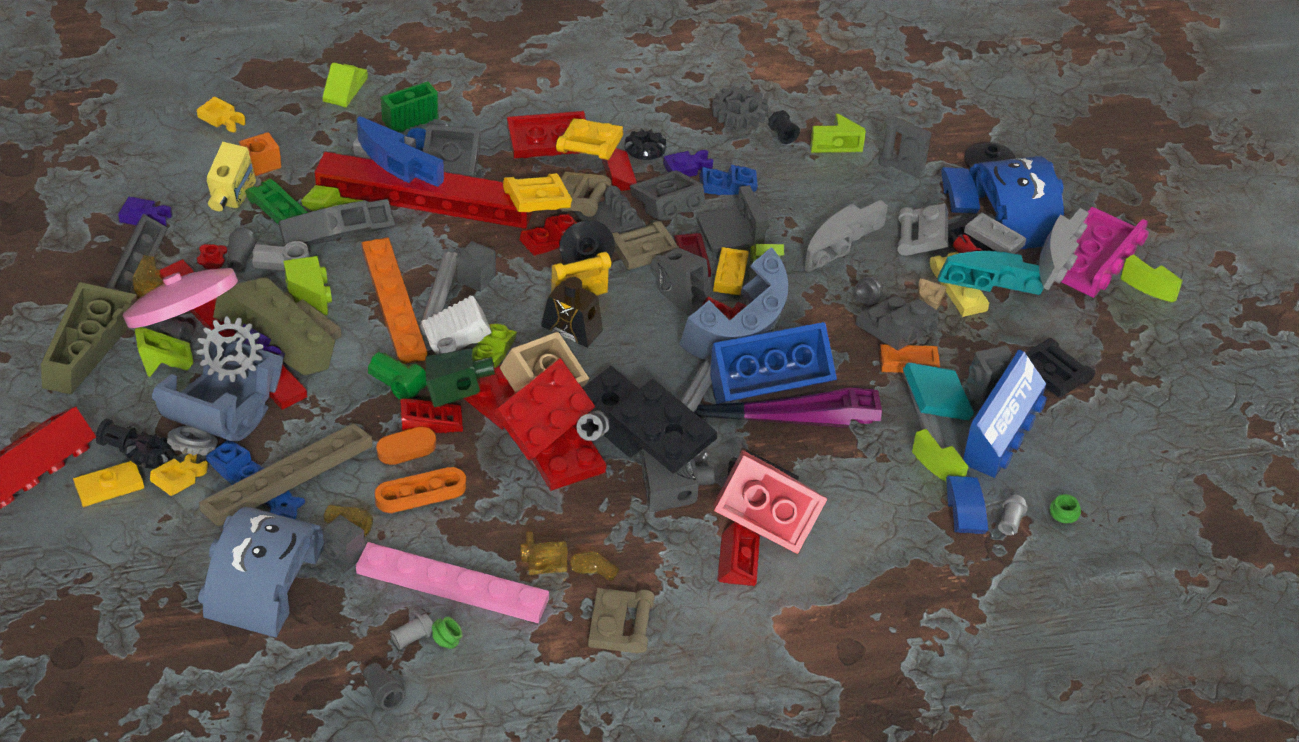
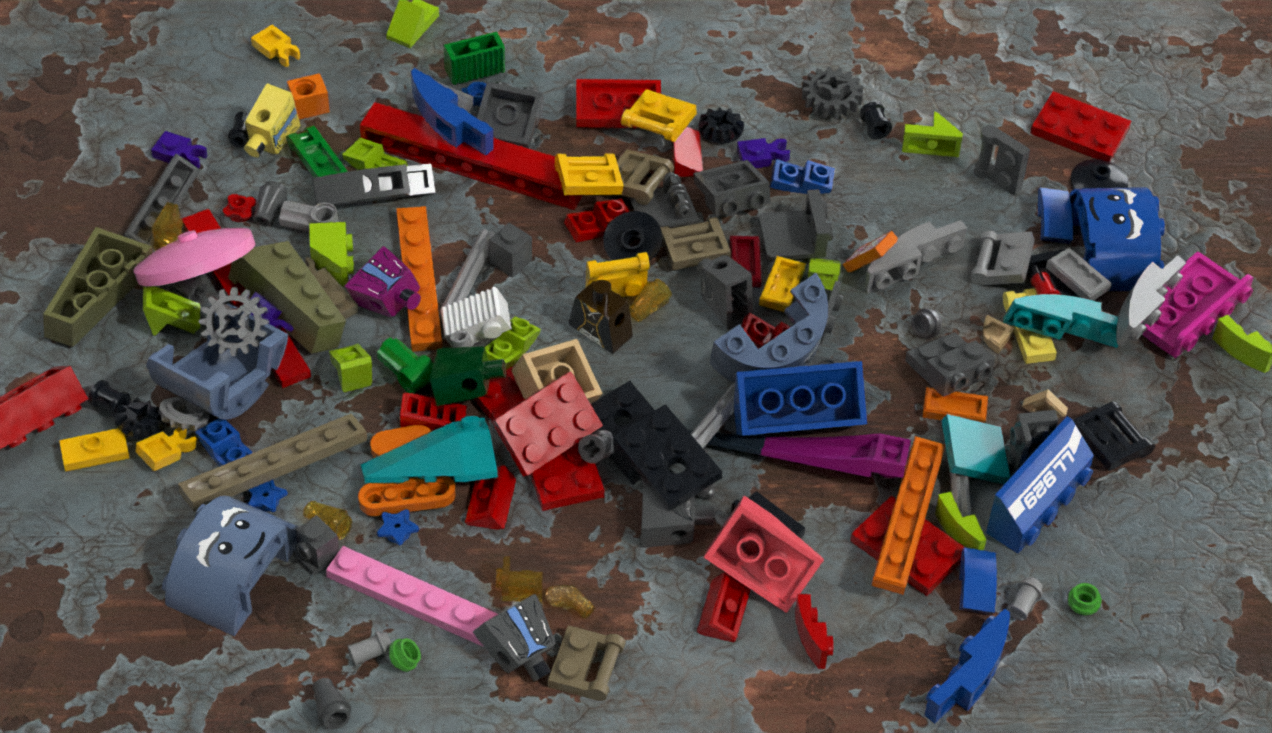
camera: 10 degrees right, 5 degrees up
none -> black pin [228,112,250,148]
none -> lime slope [329,344,372,392]
none -> magenta torso [344,246,421,317]
none -> teal wedge [361,416,498,483]
none -> blue plate [377,509,419,545]
none -> red slope [465,465,516,530]
none -> dark grey torso [473,594,555,682]
none -> clear yellow cone [629,279,672,322]
none -> red slope [795,594,834,669]
none -> orange tile [842,231,898,273]
none -> red plate [850,495,964,596]
none -> orange tile [871,436,945,595]
none -> blue slope [924,609,1010,724]
none -> tan tile [1022,389,1068,418]
none -> red plate [1030,91,1132,162]

